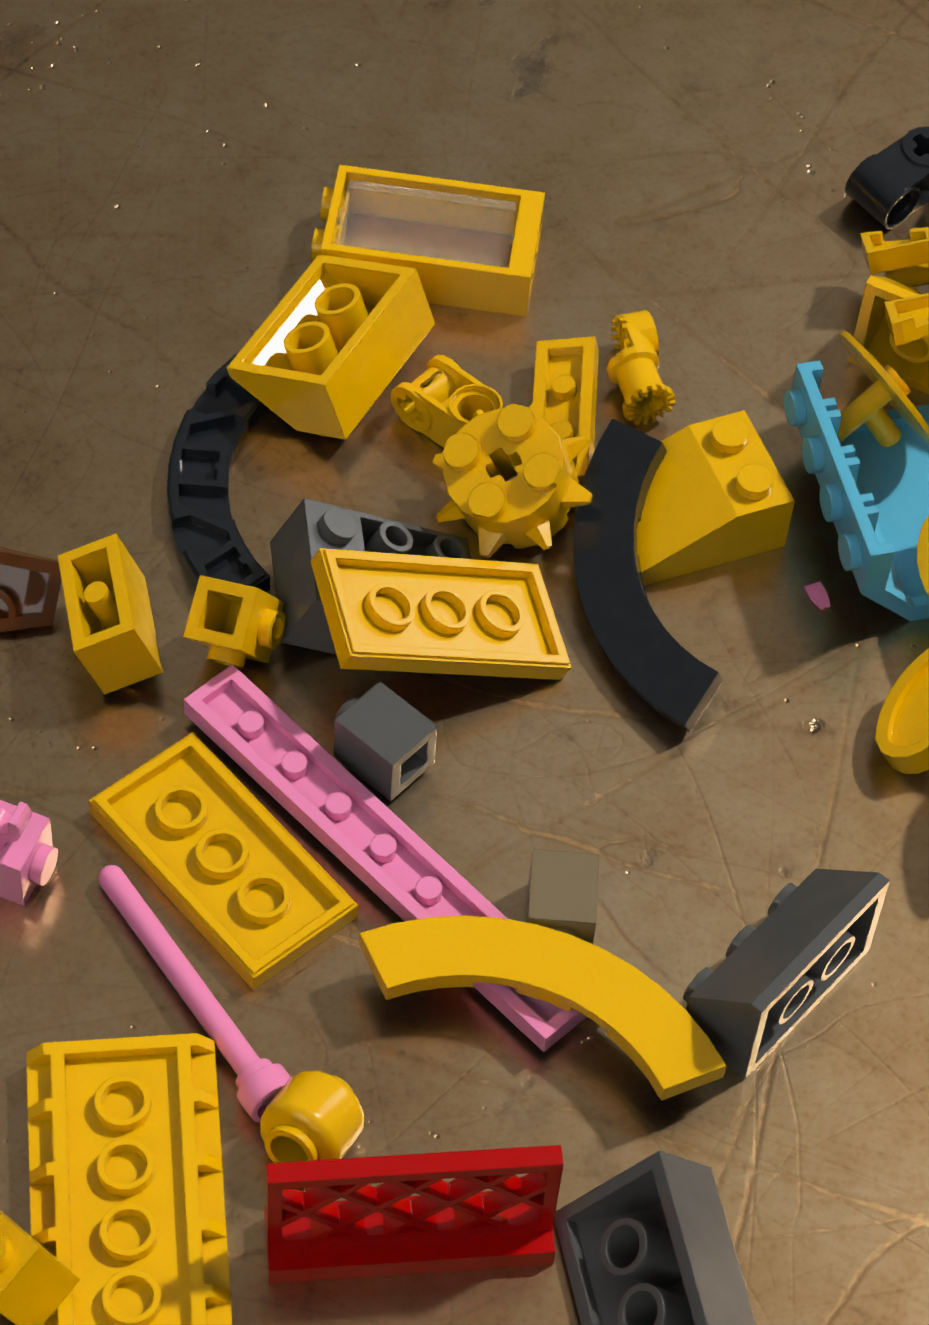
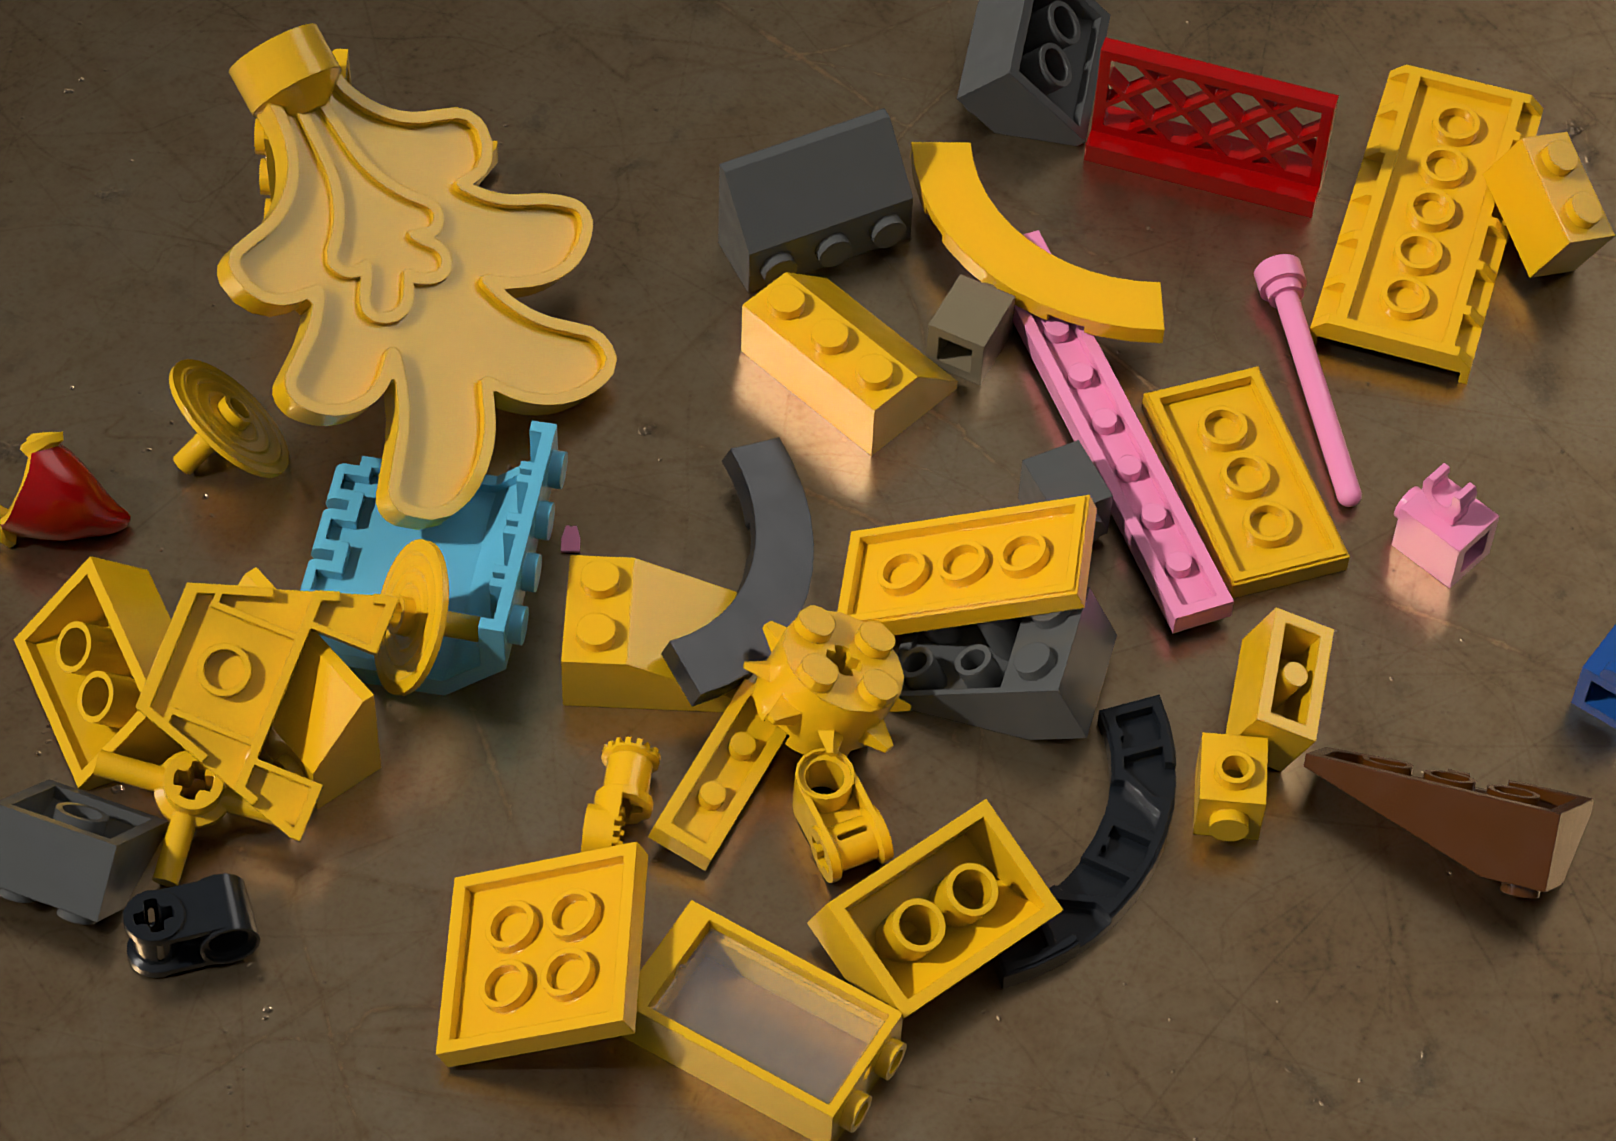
camera: 155 degrees left, 0 degrees up
yellow brick [183,575,285,669] -> none
yellow head [260,1071,364,1163] -> none
none -> yellow plate [436,841,648,1067]
none -> yellow slope [741,272,958,456]
none -> yellow brick [1193,732,1268,841]

